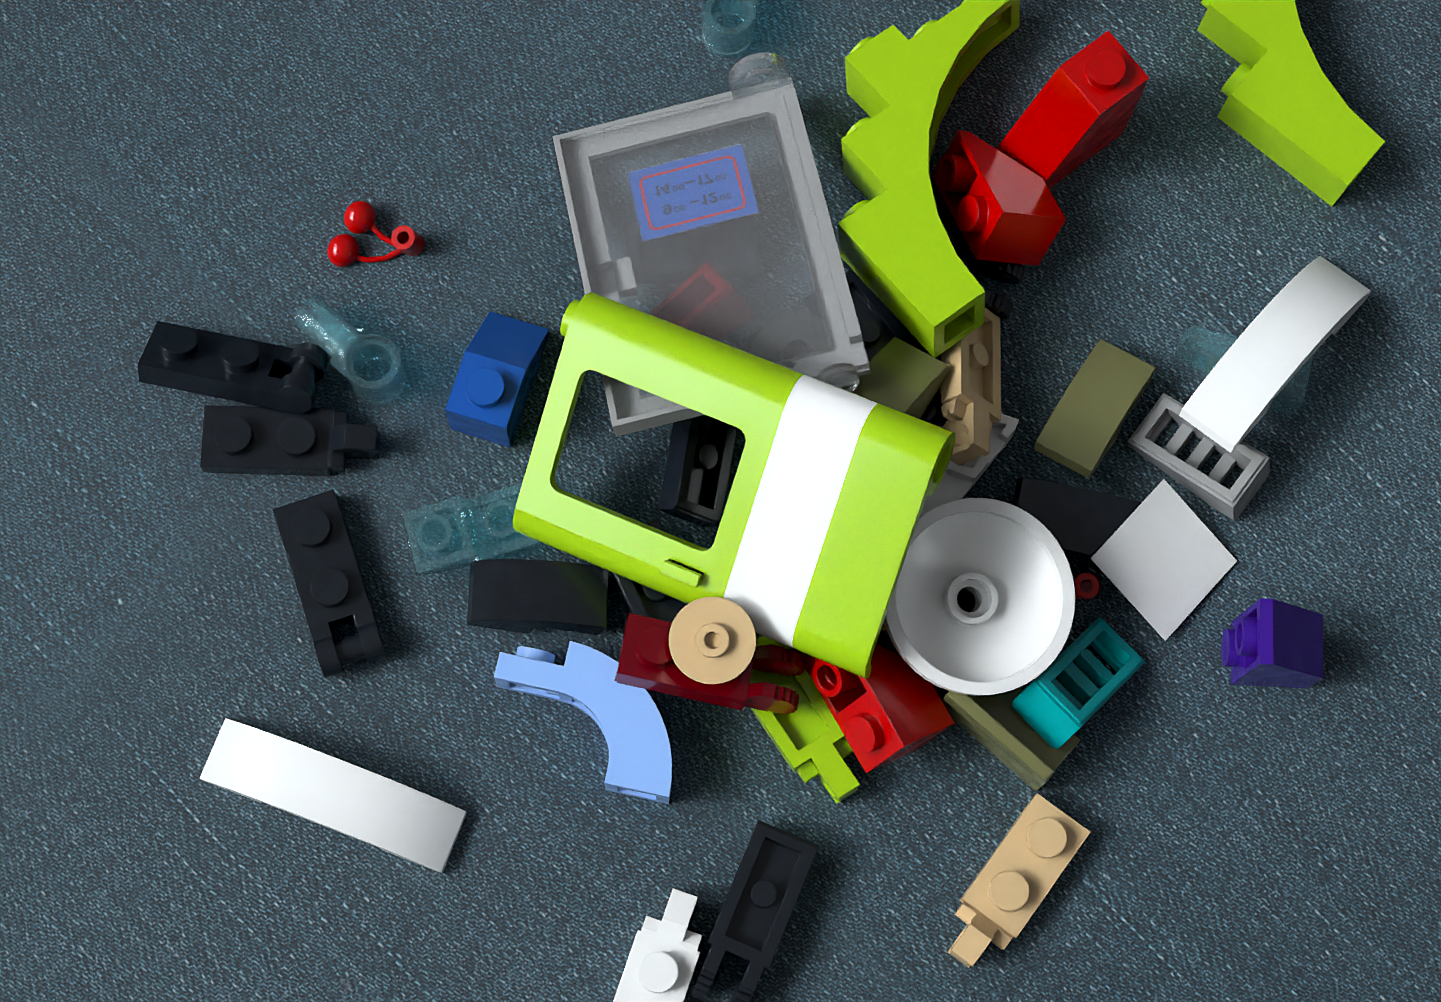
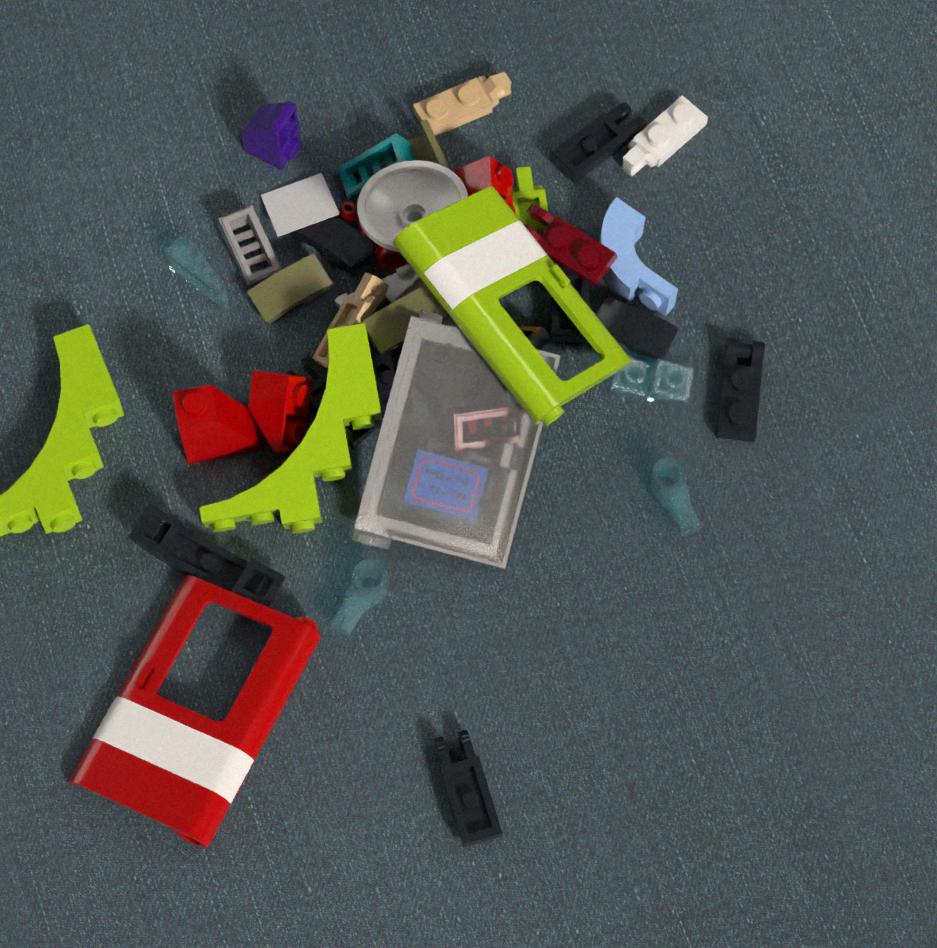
camera: 150 degrees left, 10 degrees down
black plate [138,321,329,414] -> none
black hinge [200,405,381,476] -> none
white slope [200,718,467,873] -> none
red piece [327,201,425,267] -> none
blue slope [445,311,550,448] -> none
tan wheel [669,597,756,684] -> none
white slope [1179,256,1371,453] -> none

